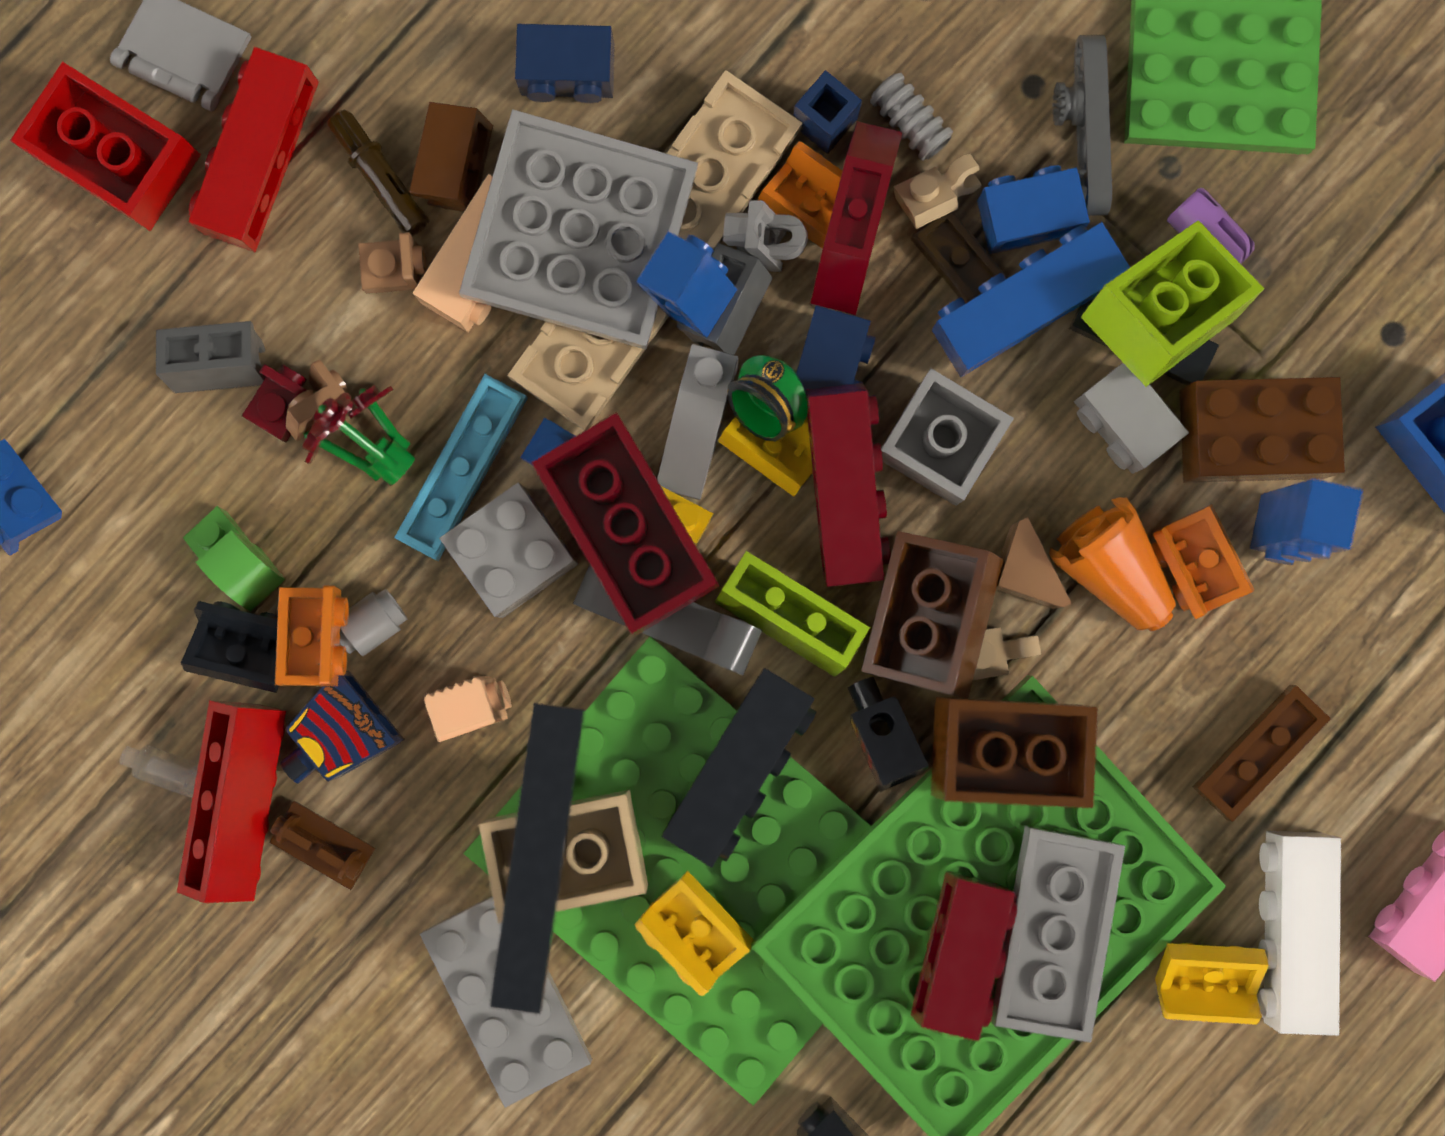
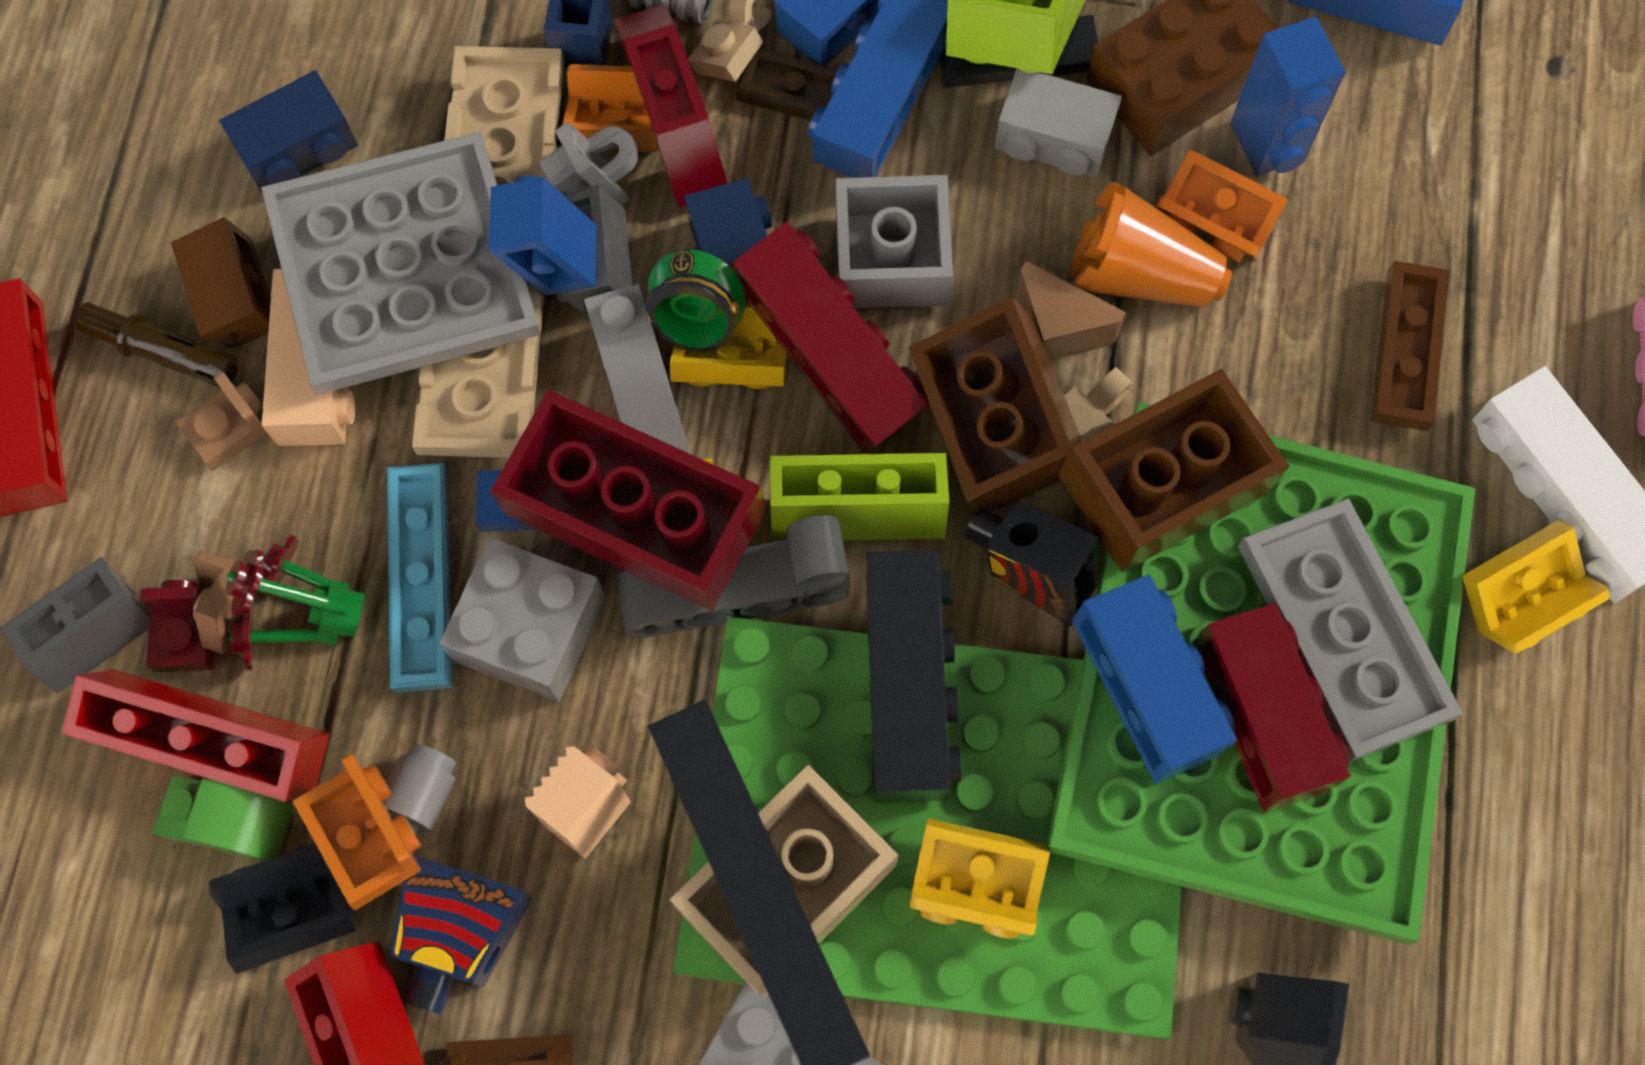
camera: 35 degrees left, 15 degrees down
none -> red brick [61,669,330,802]
none -> blue brick [1072,574,1238,785]

